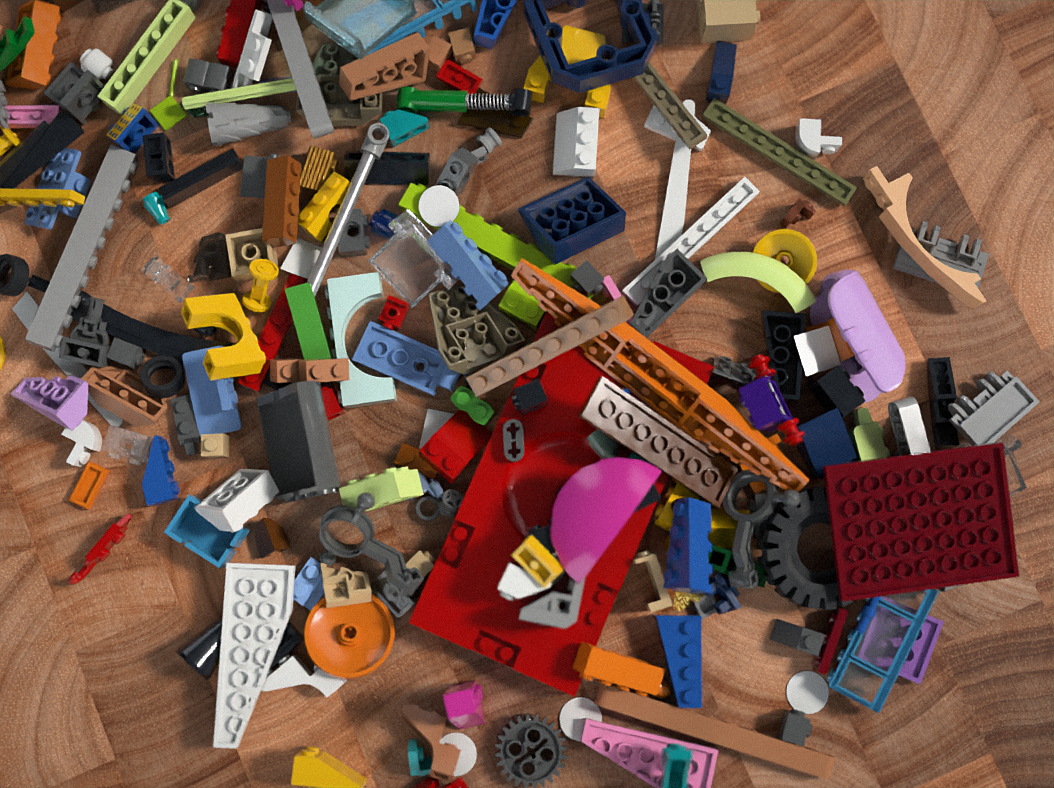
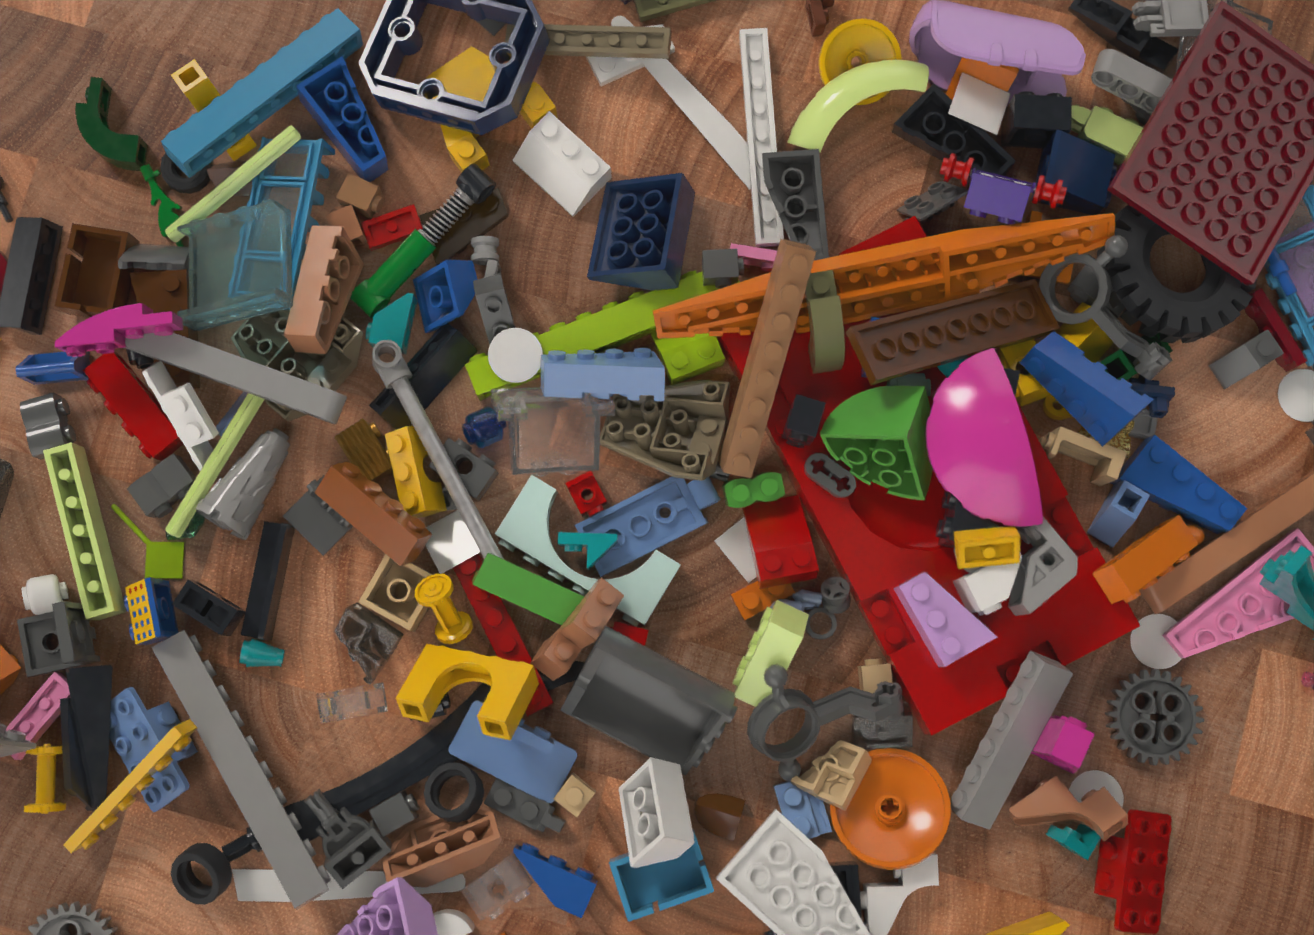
camera: 55 degrees left, 0 degrees up
none -> blue slope [413,260,477,333]
none -> teal slope [558,532,618,570]
none -> olive arch [805,270,845,374]
none -> bright green brick [820,386,933,501]
none -> lavender wedge [893,572,997,667]
none -> light grey brick [950,650,1073,830]
none -> medium blue slope [1086,480,1150,548]

